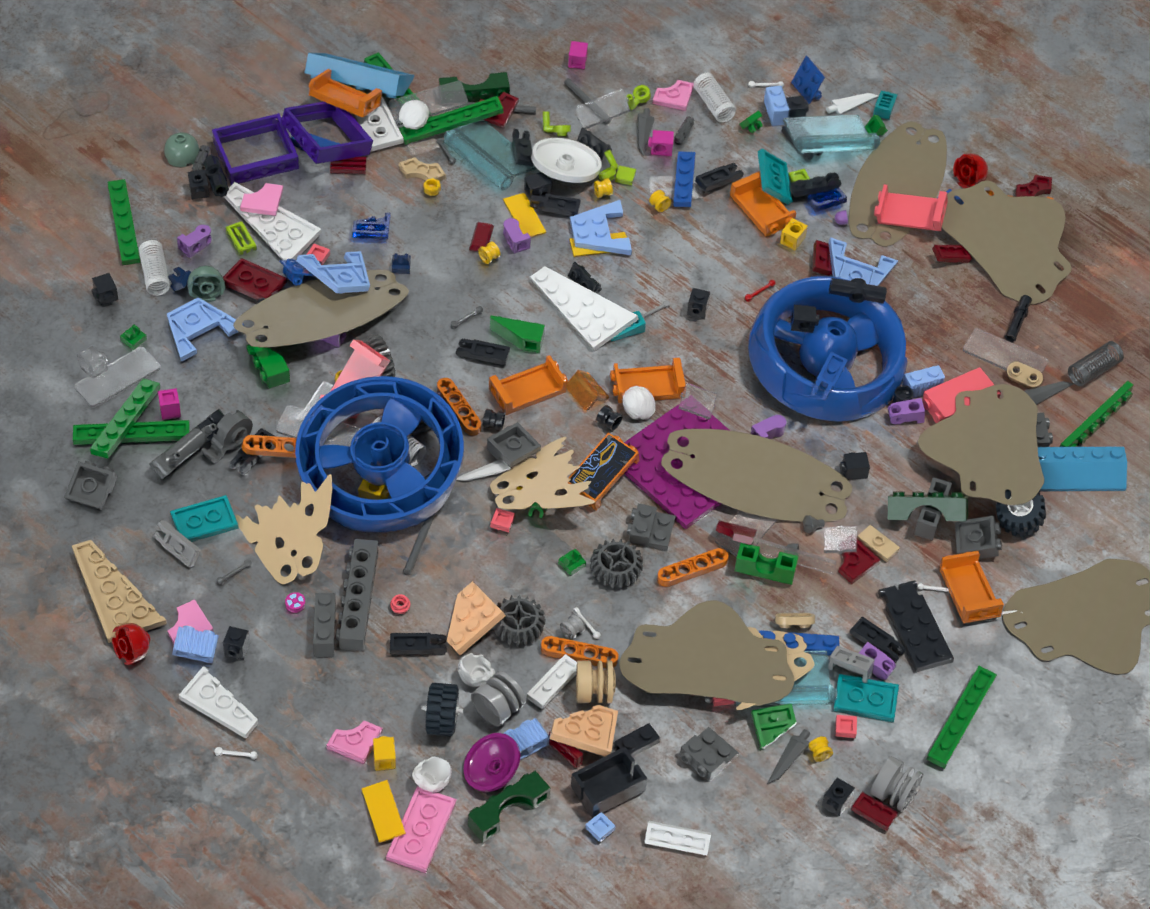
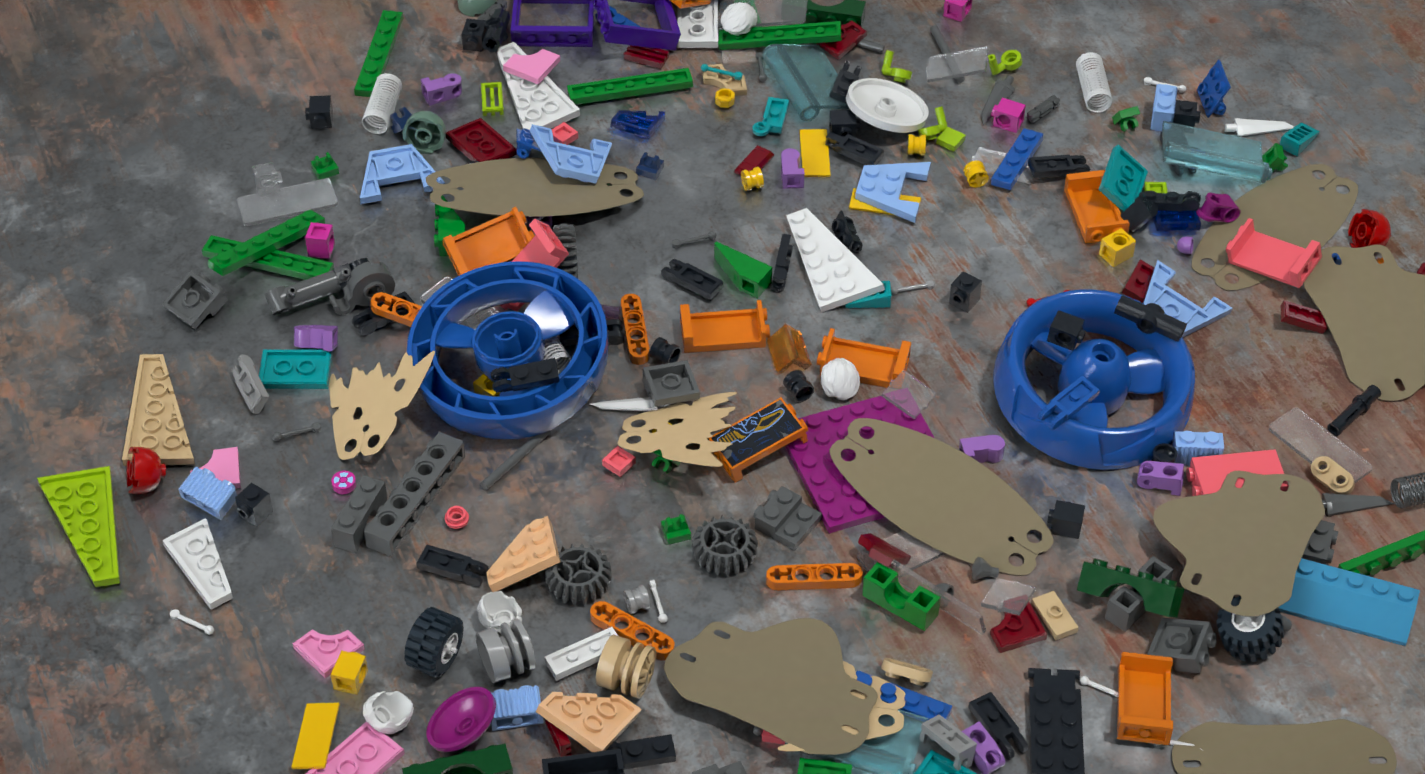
camera: 25 degrees right, 5 degrees down
black hinge [577,127,612,160] -> none
bright pink tile [653,80,694,111] -> none
none -> lime wing [37,466,120,587]
none -> medium lavender leg [294,325,338,351]
none -> orange panel [443,207,535,276]
none -> black hinge [491,358,560,393]
none -> green plate [567,68,693,105]
none -> teal hinge [701,64,743,80]
none -> teal hinge [752,97,789,136]
none -> black hinge [771,233,794,293]
none -> black tile [1120,196,1158,232]
none -> magenta piece [1196,192,1241,223]

